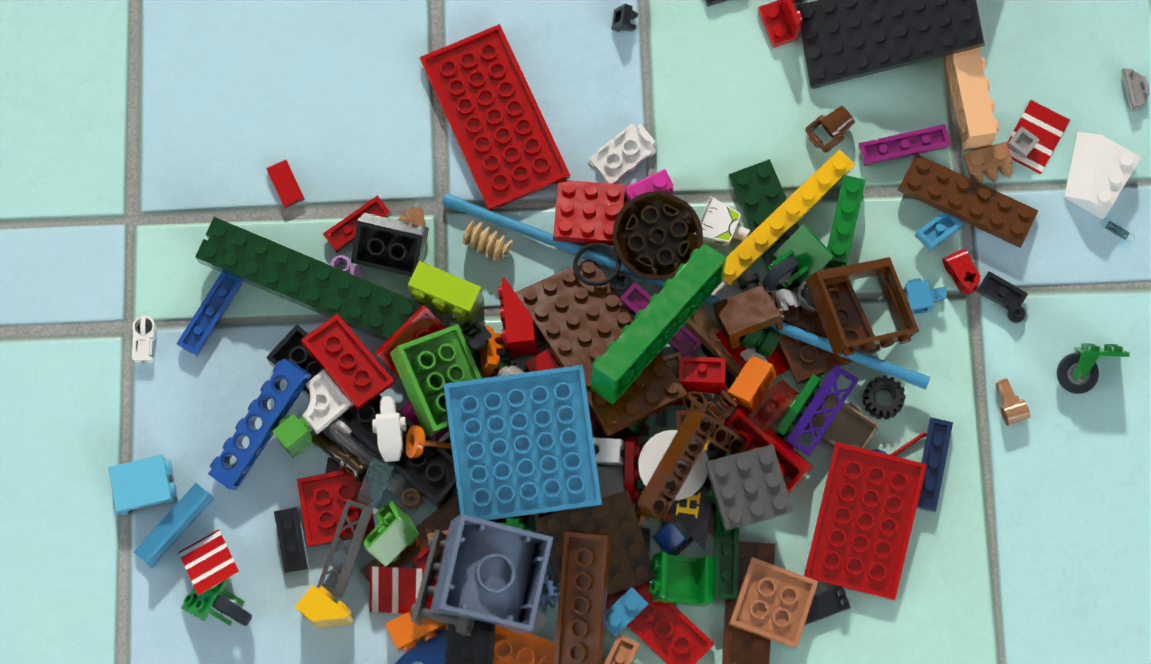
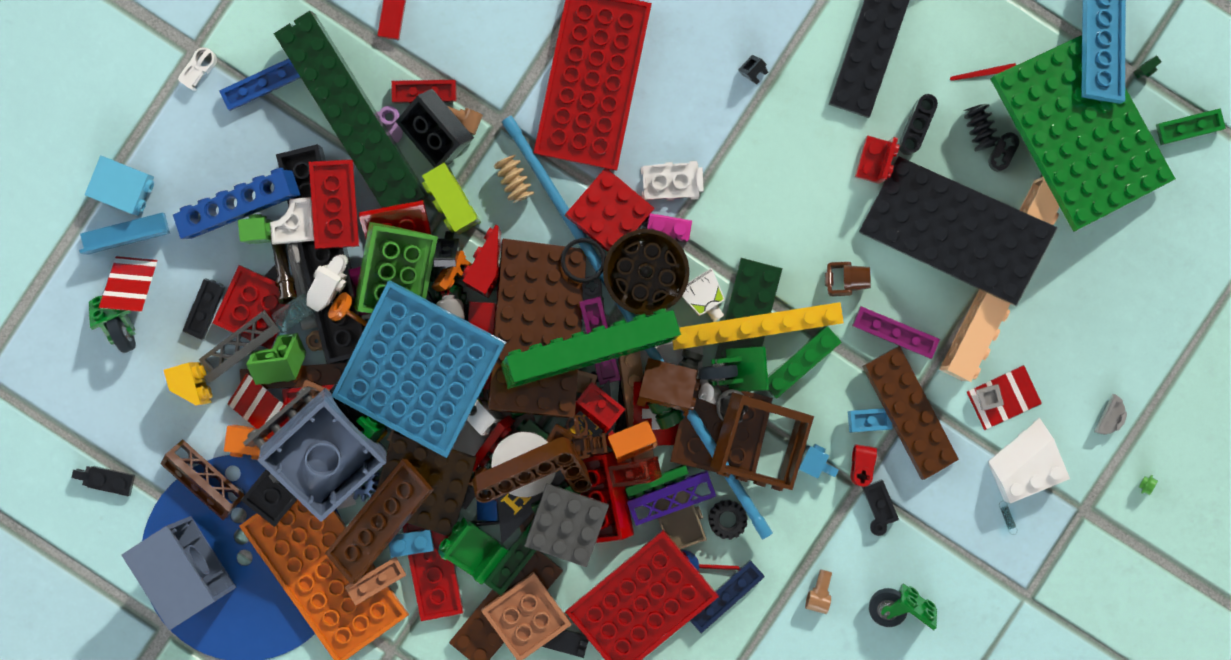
camera: 35 degrees right, 15 degrees up
medium nougat plate [963,142,1013,184] -> none

